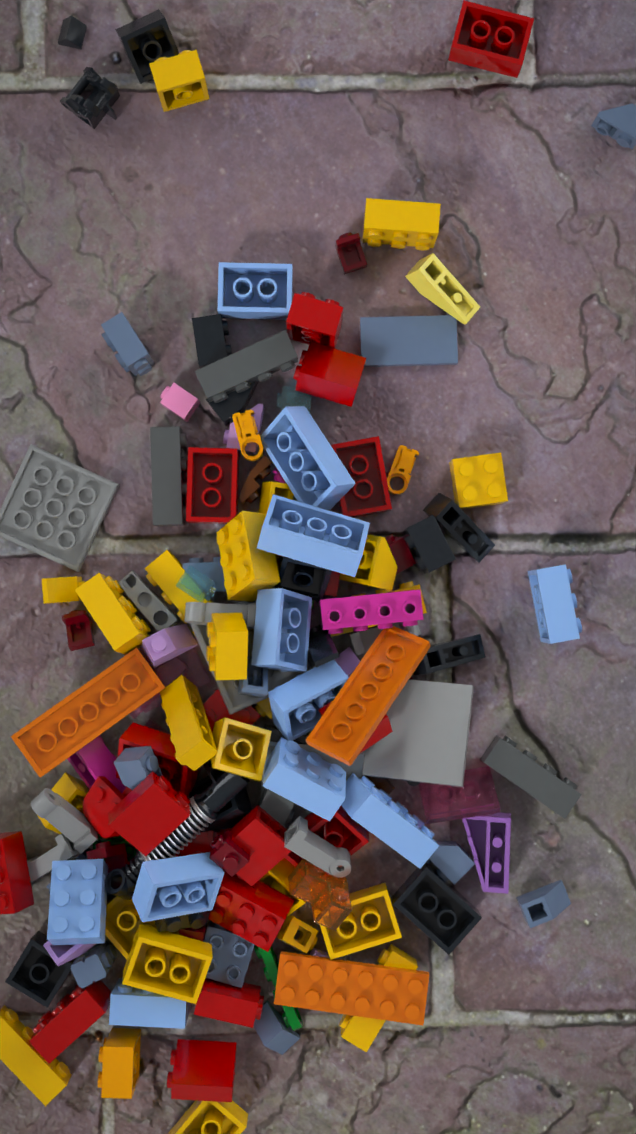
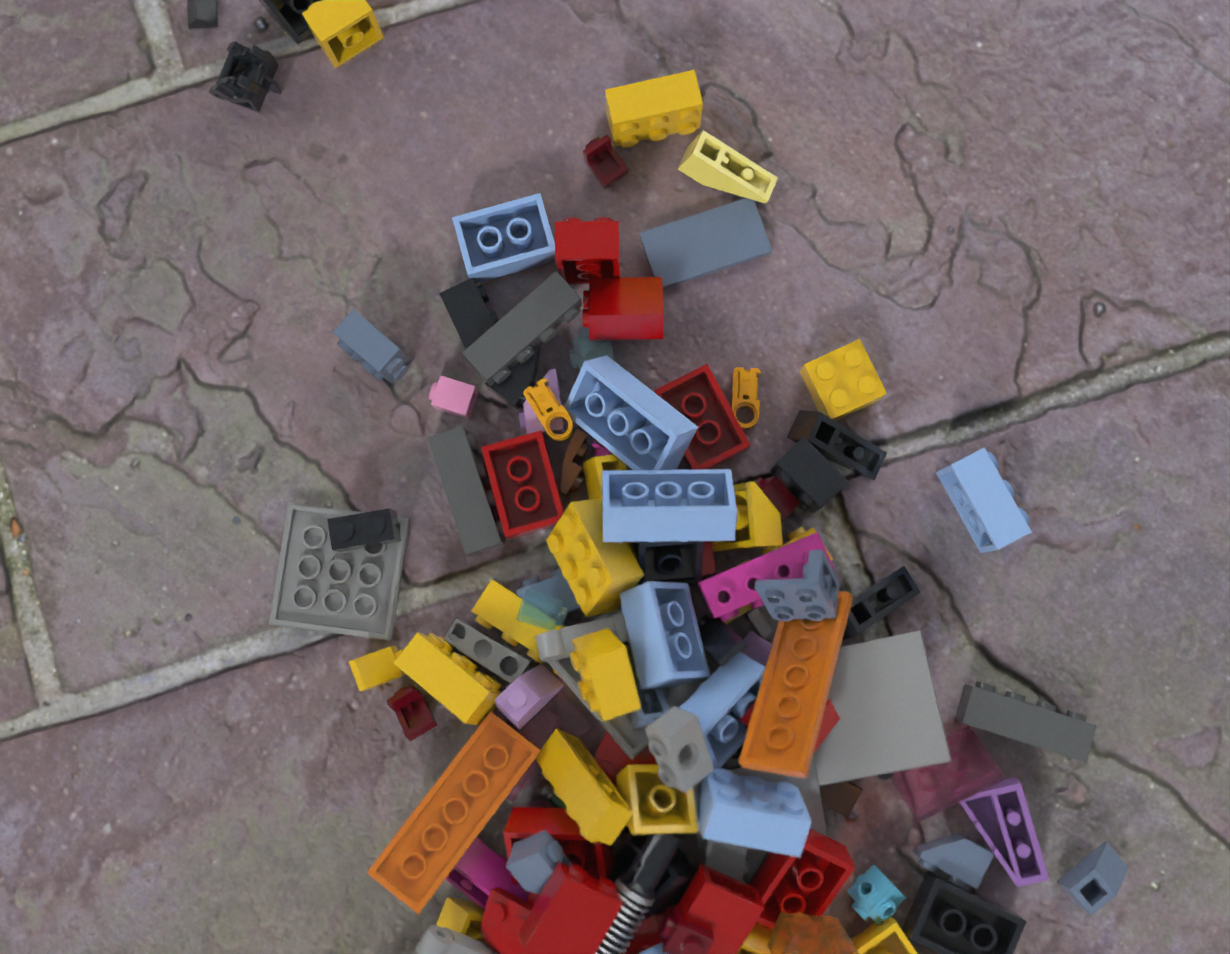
camera: 10 degrees left, 5 degrees down
light grey leg [284,816,351,878] -> none
light blue brick [341,773,439,869] -> none
none -> black brick [327,508,401,552]
none -> flat silver piece [536,779,567,808]
none -> light grey brick [645,706,714,793]
none -> sand blue bracket [755,550,840,621]
none -> medium azure brick [847,864,906,925]

